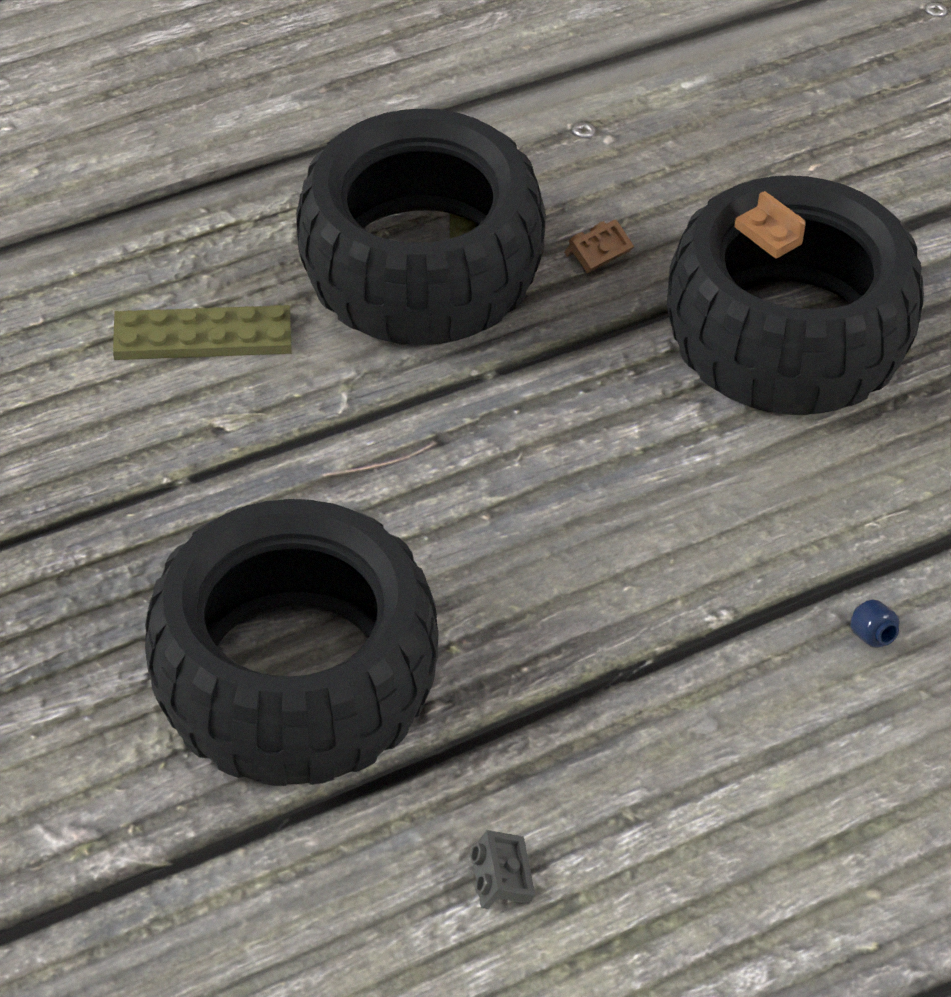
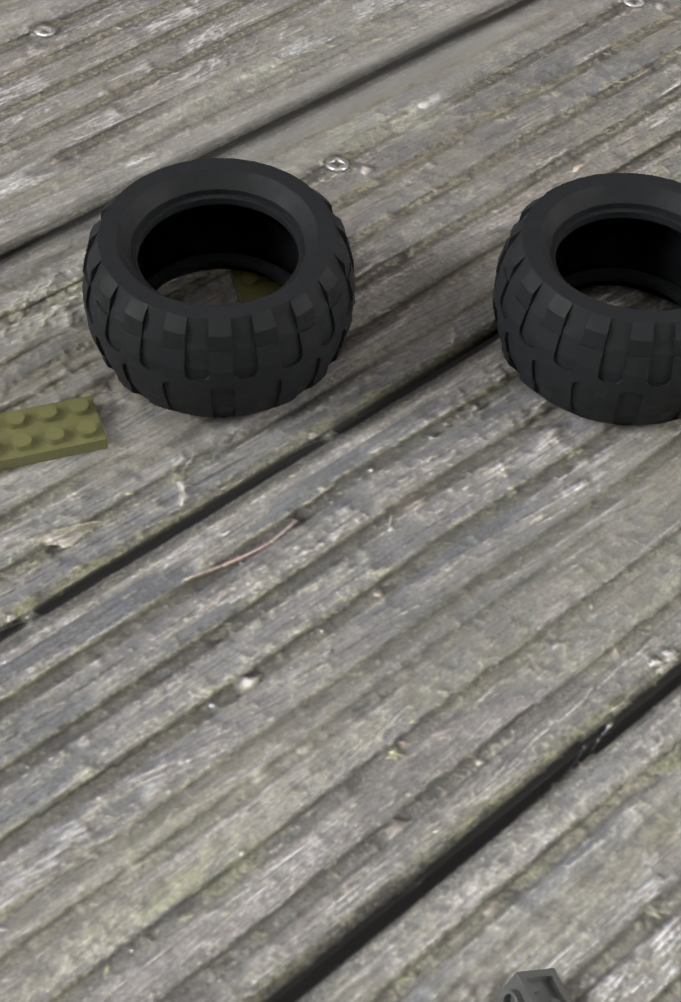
camera: 15 degrees left, 0 degrees up
black tyre [145,499,439,786] -> none
medium nougat bracket [564,219,634,273] -> none
medium nougat bracket [735,191,805,259] -> none

